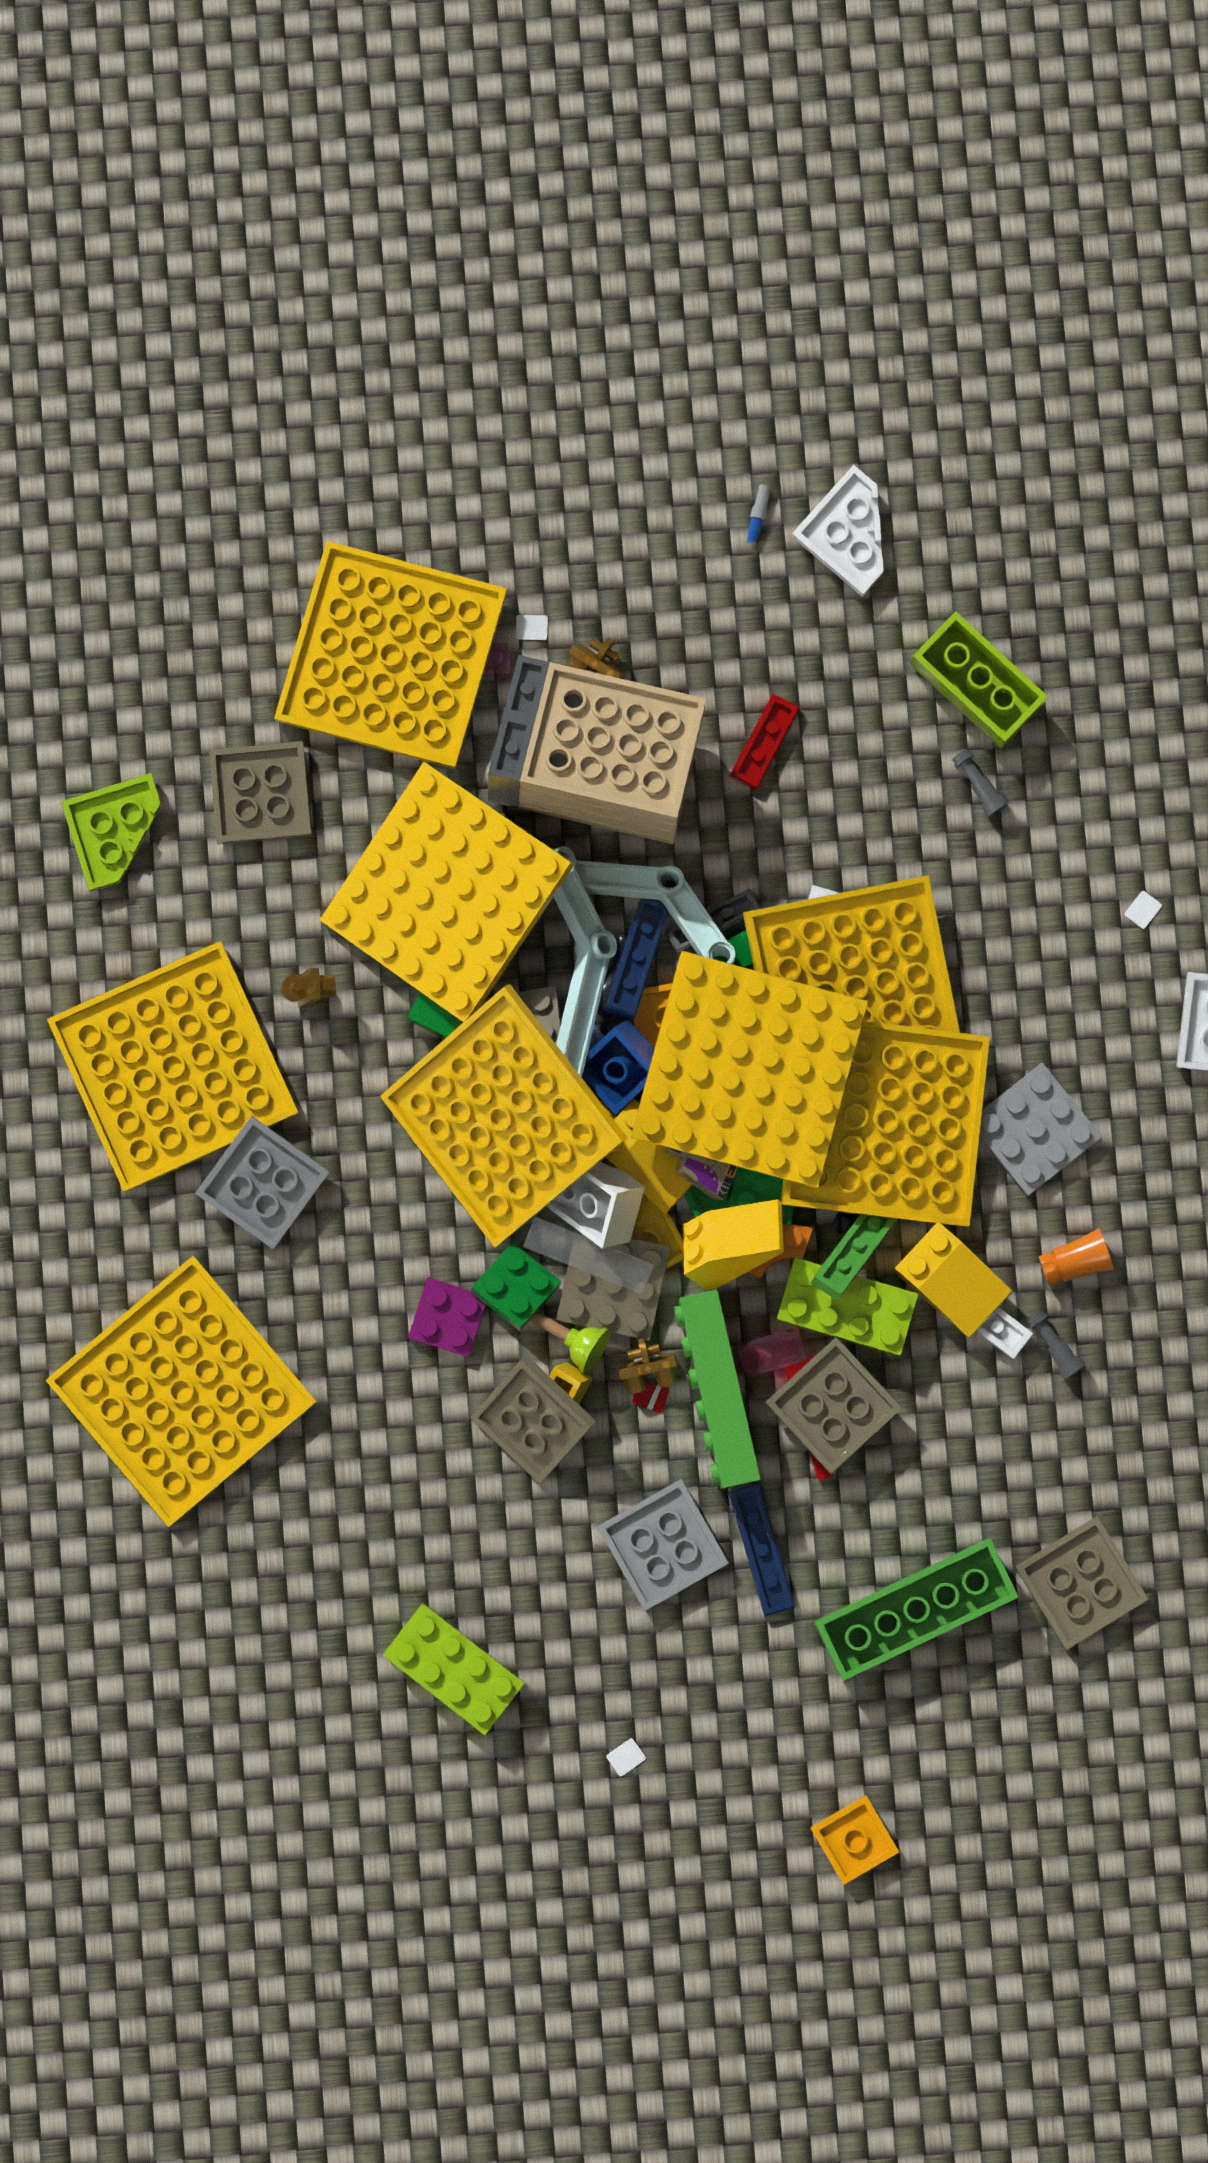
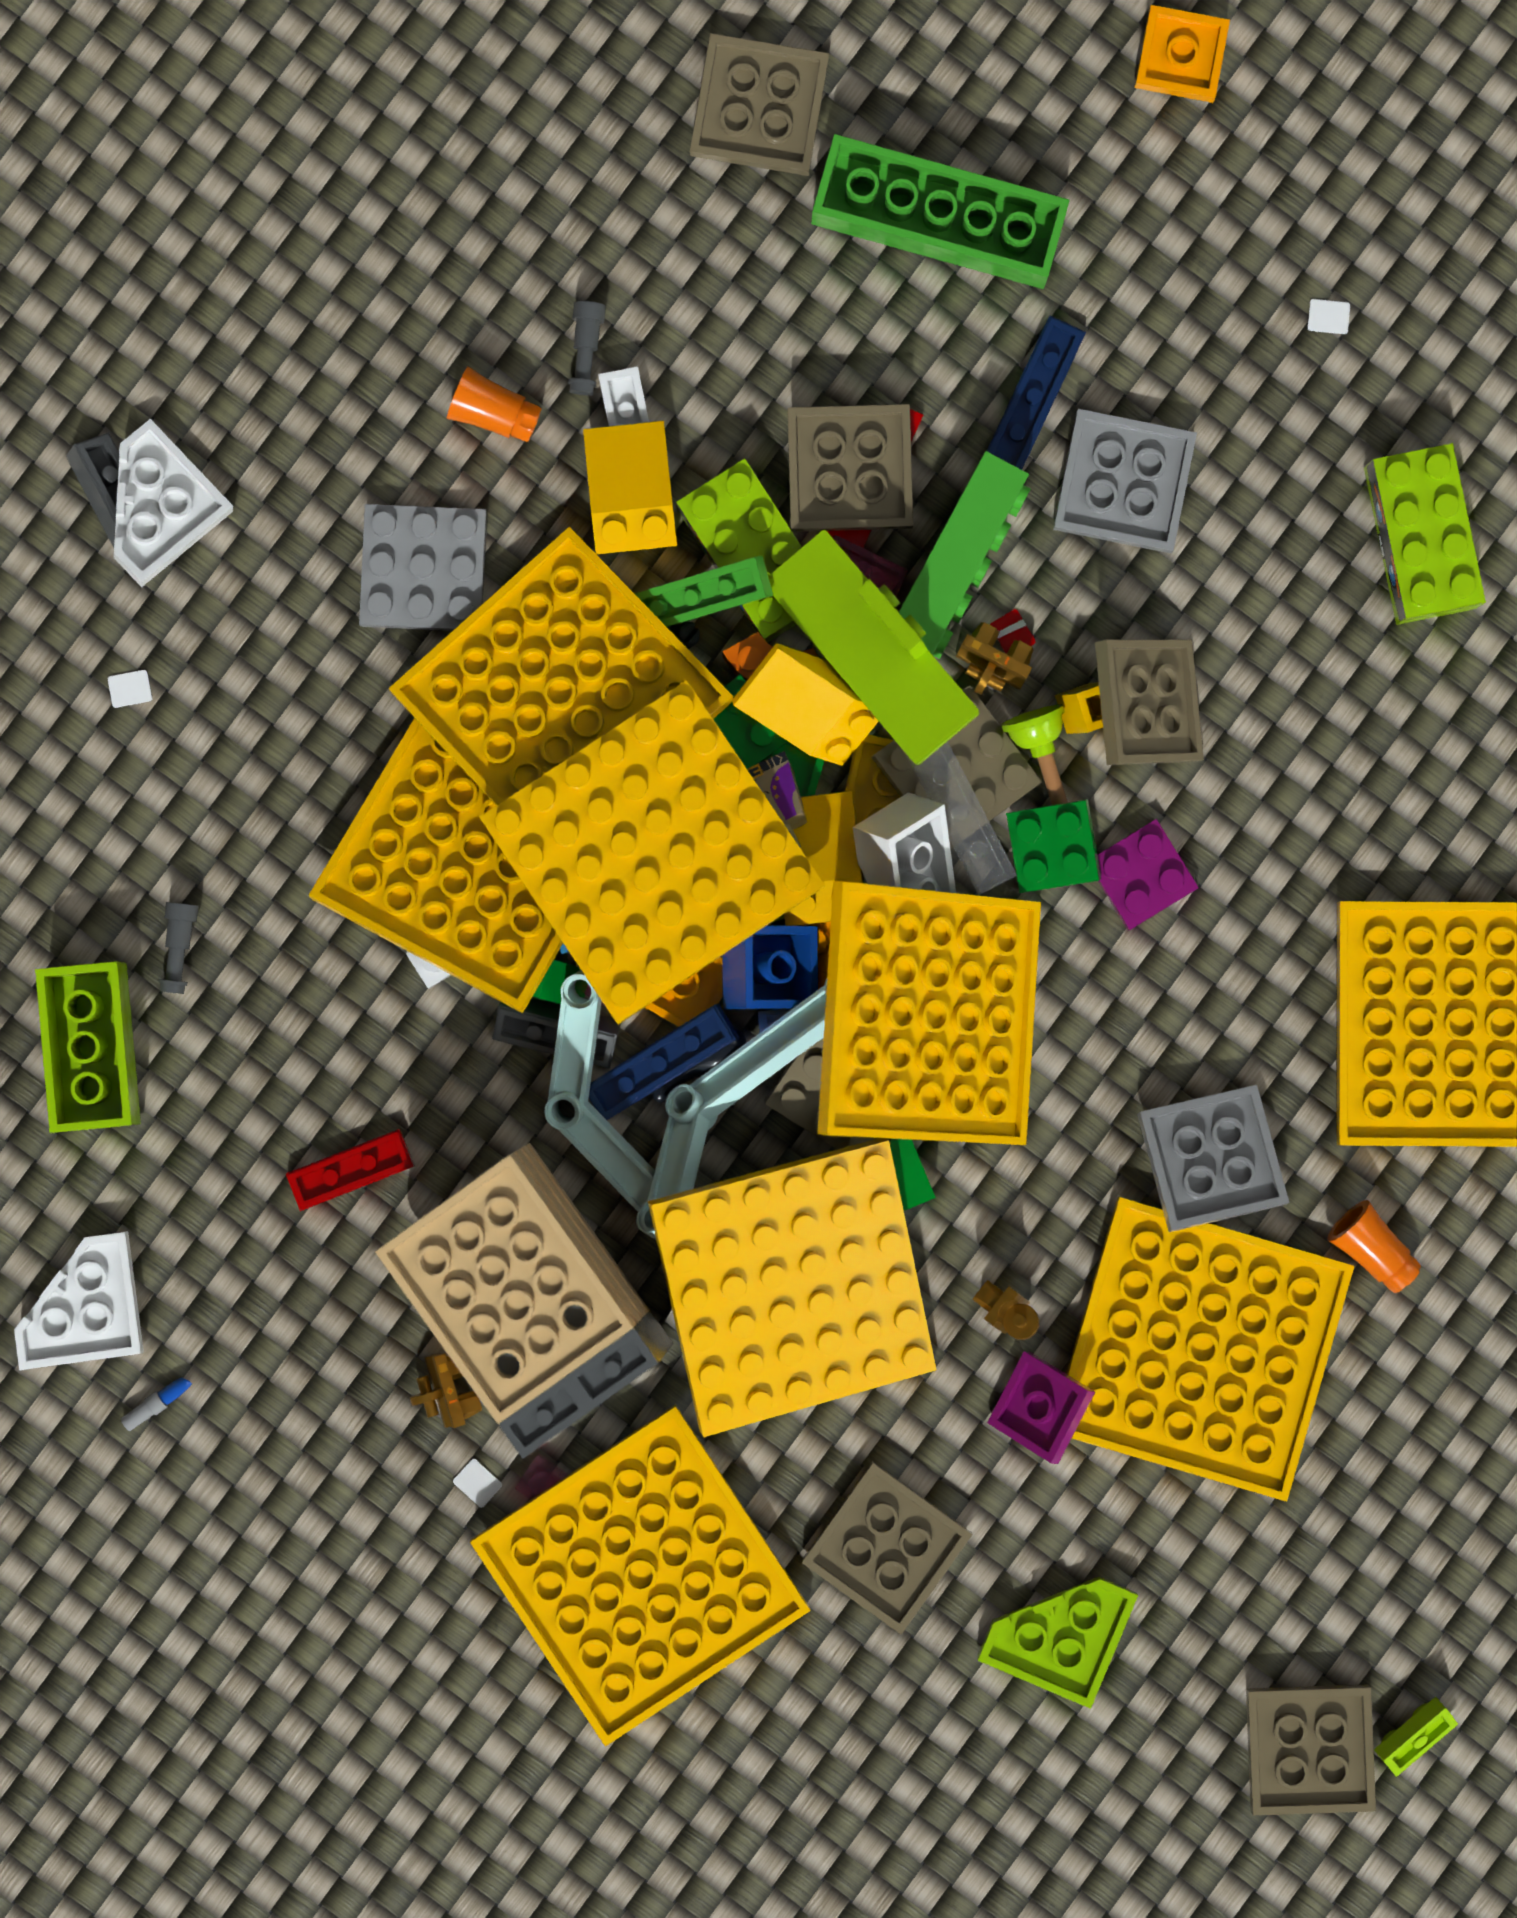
camera: 140 degrees left, 5 degrees up
none -> lime bracket [768,530,980,765]
none -> magenta plate [987,1351,1095,1464]
none -> orange plant [1327,1200,1421,1293]

